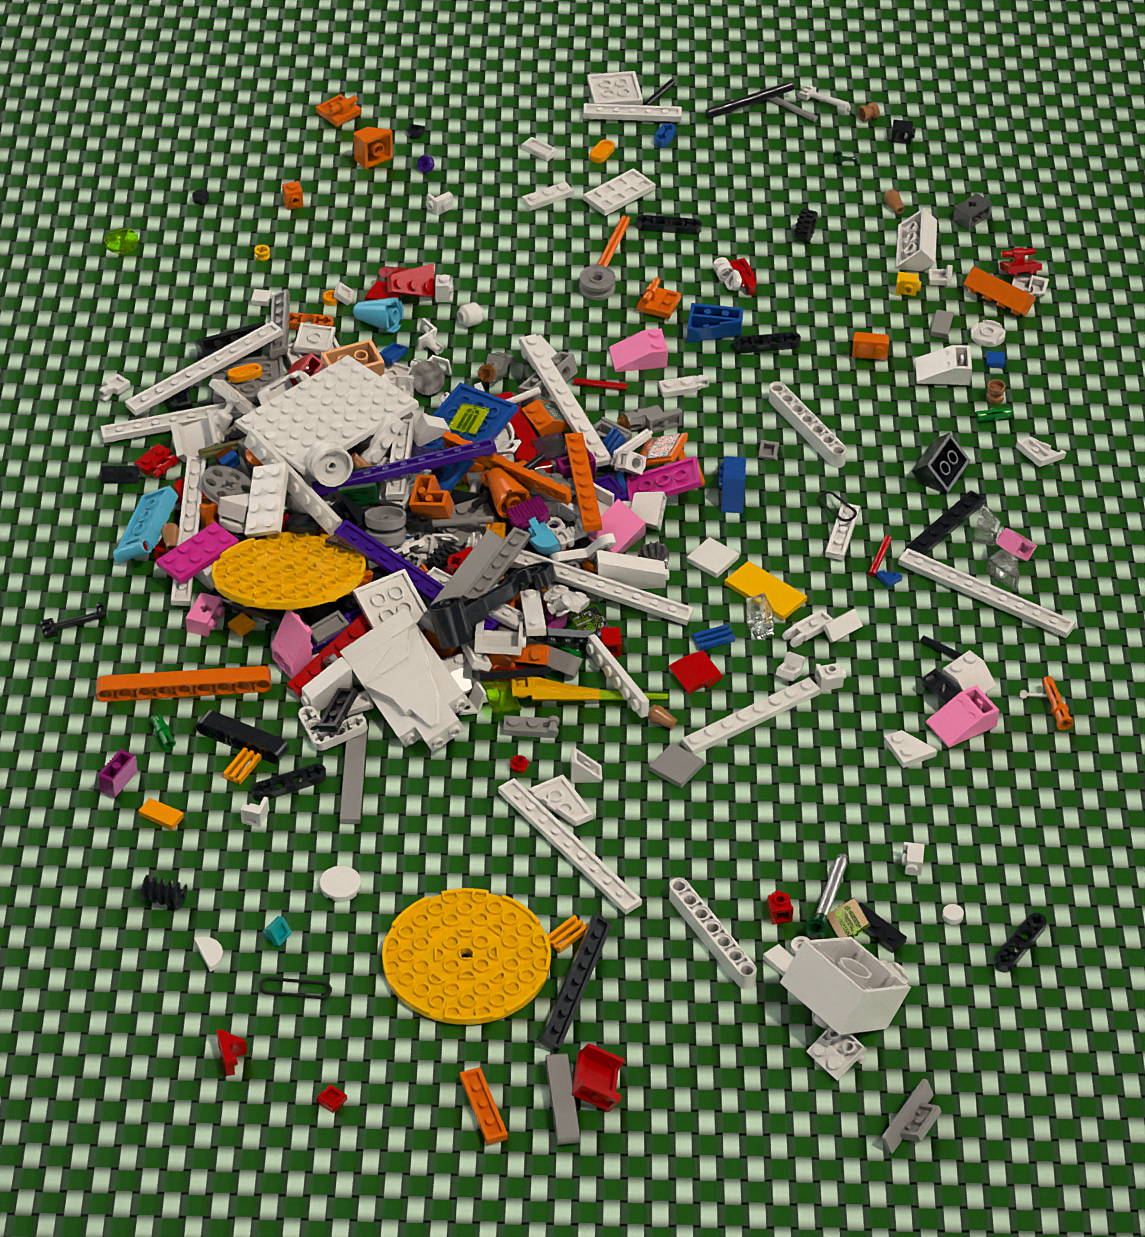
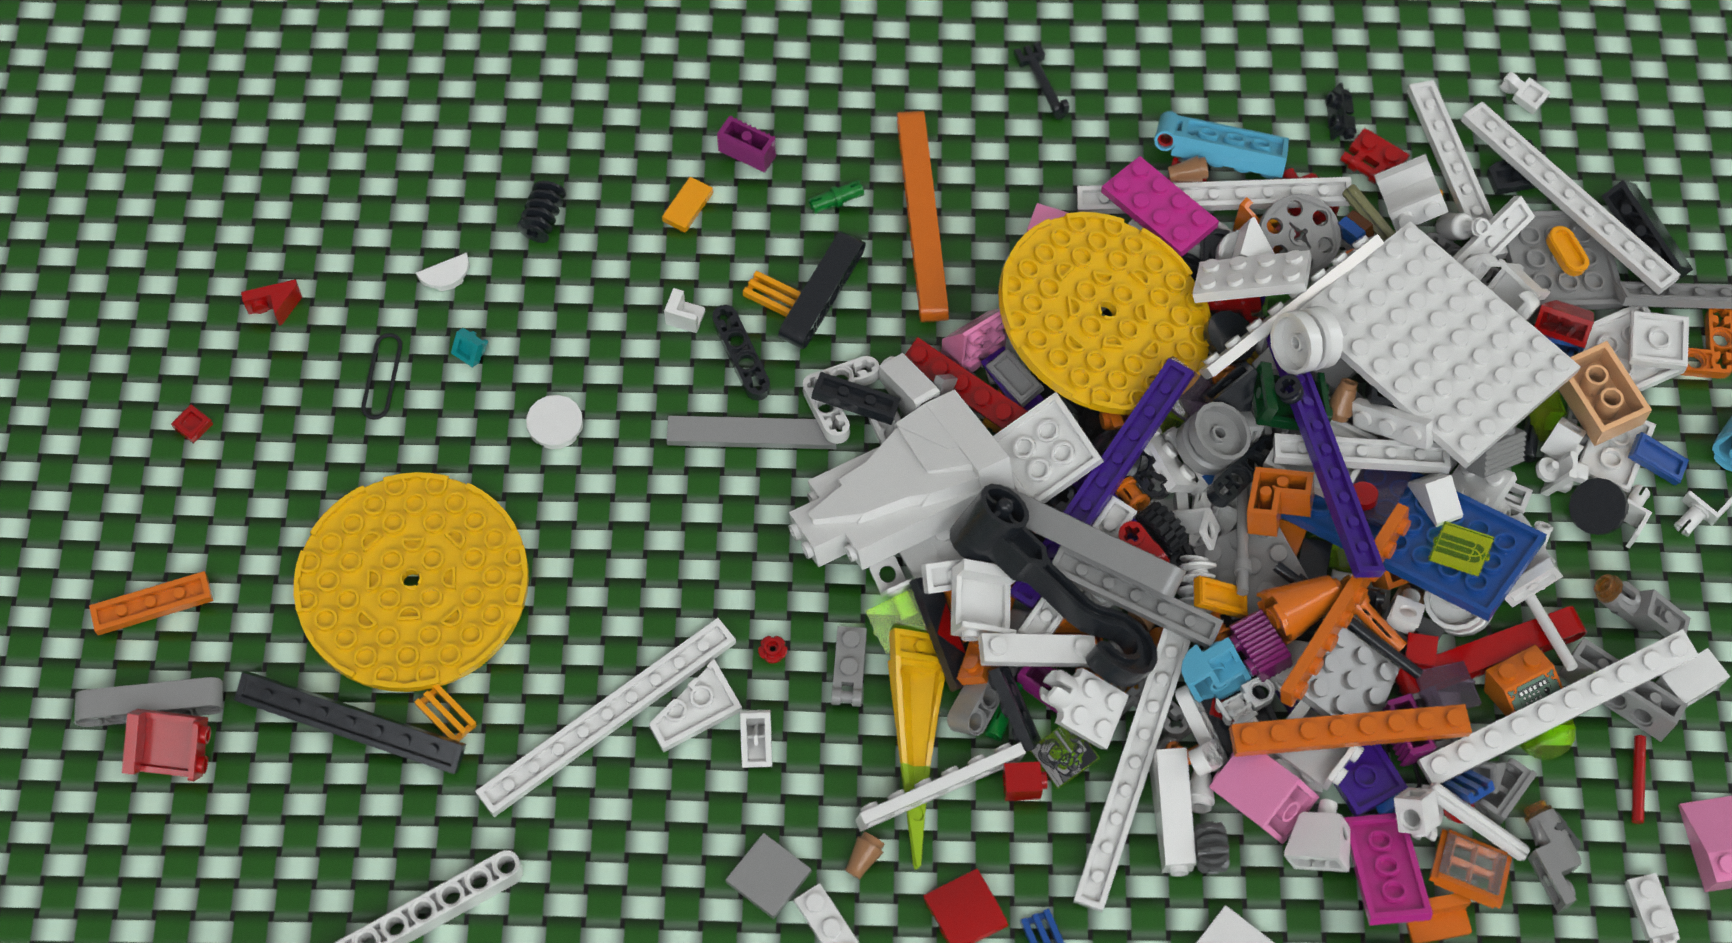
camera: 90 degrees right, 20 degrees up
none -> black bush [1275,375,1304,404]

